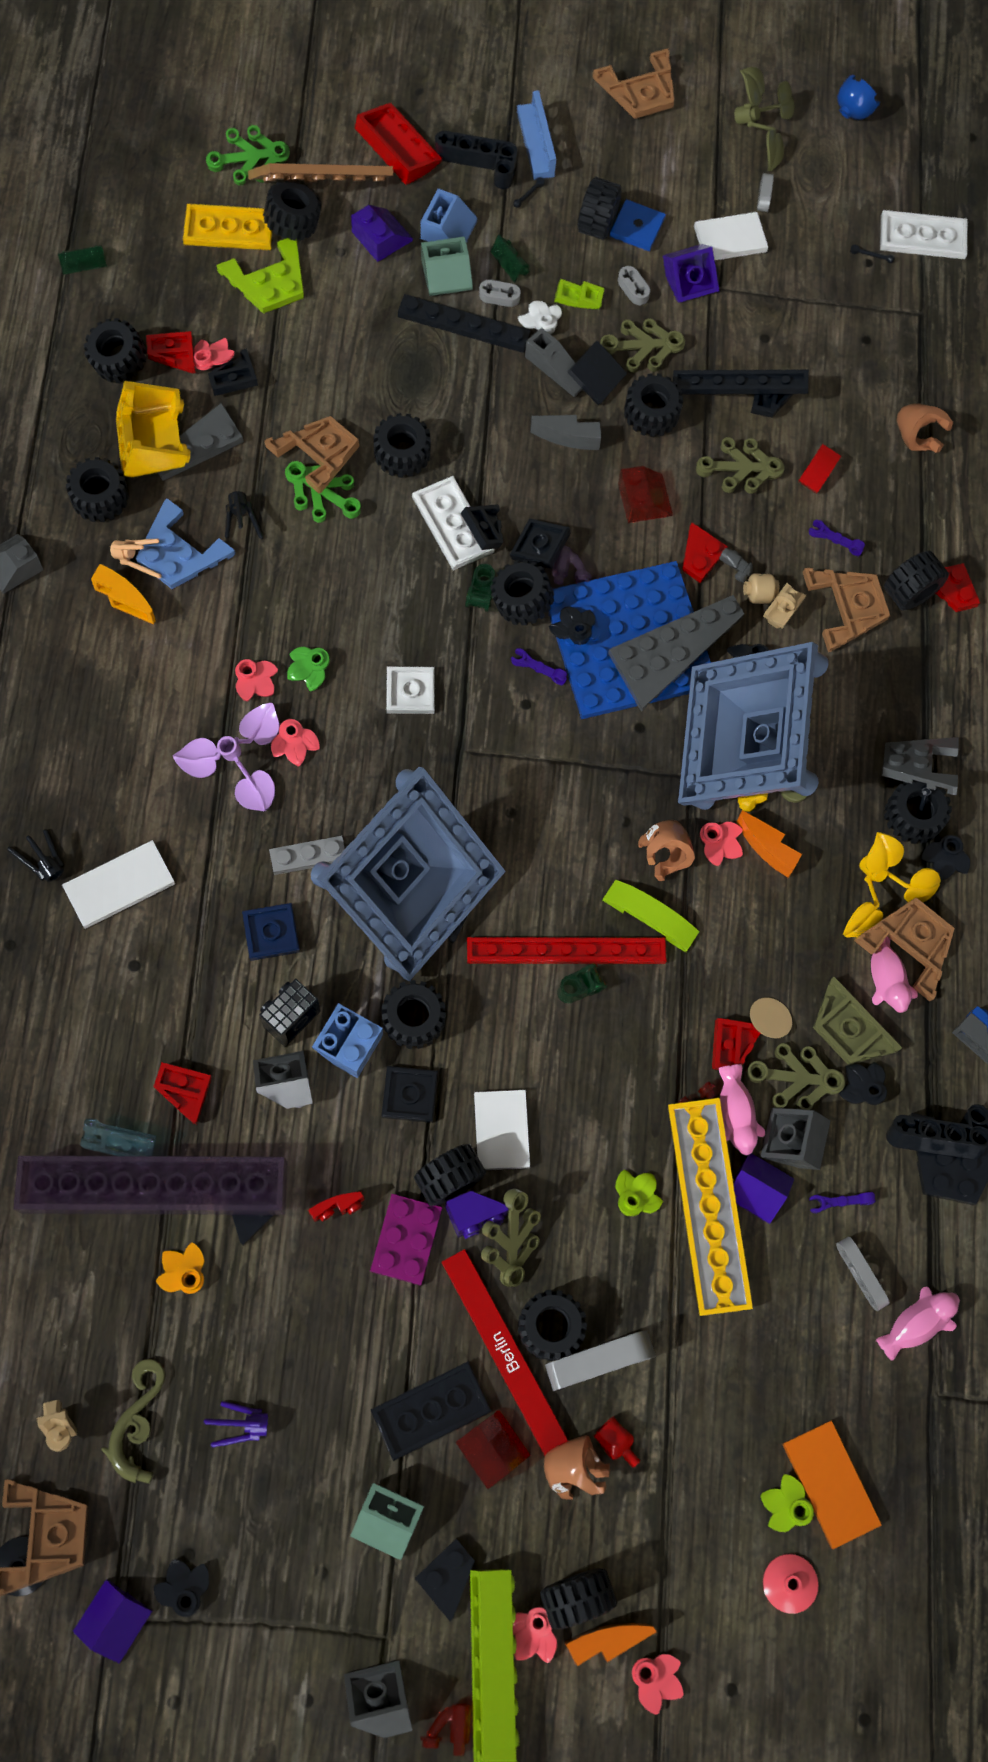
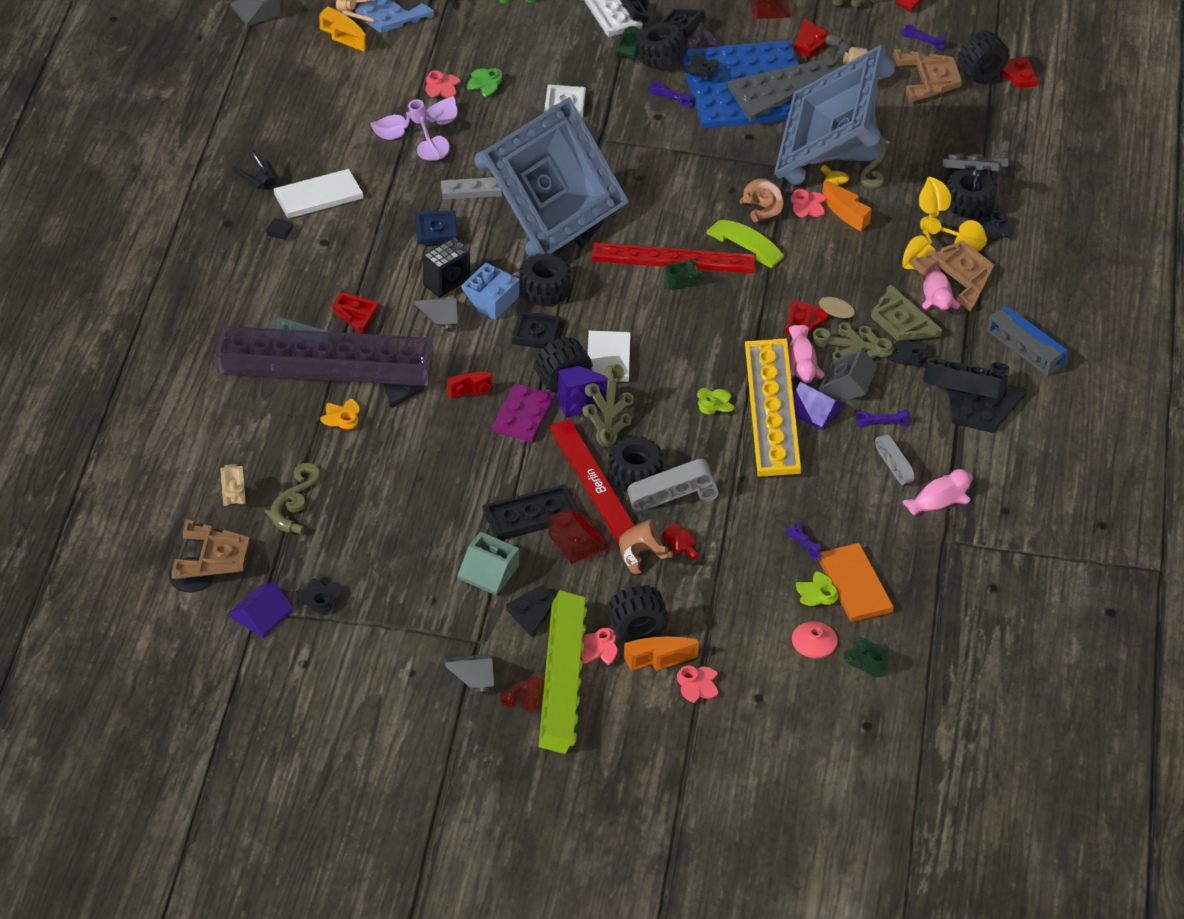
camera: 10 degrees right, 25 degrees down
dark purple plant [204,1401,268,1447] -> none
coral plate [271,719,320,766] -> none
none -> black tile [266,217,293,240]
none -> dark purple piece [786,522,821,559]
none -> clear green piece [844,637,889,677]

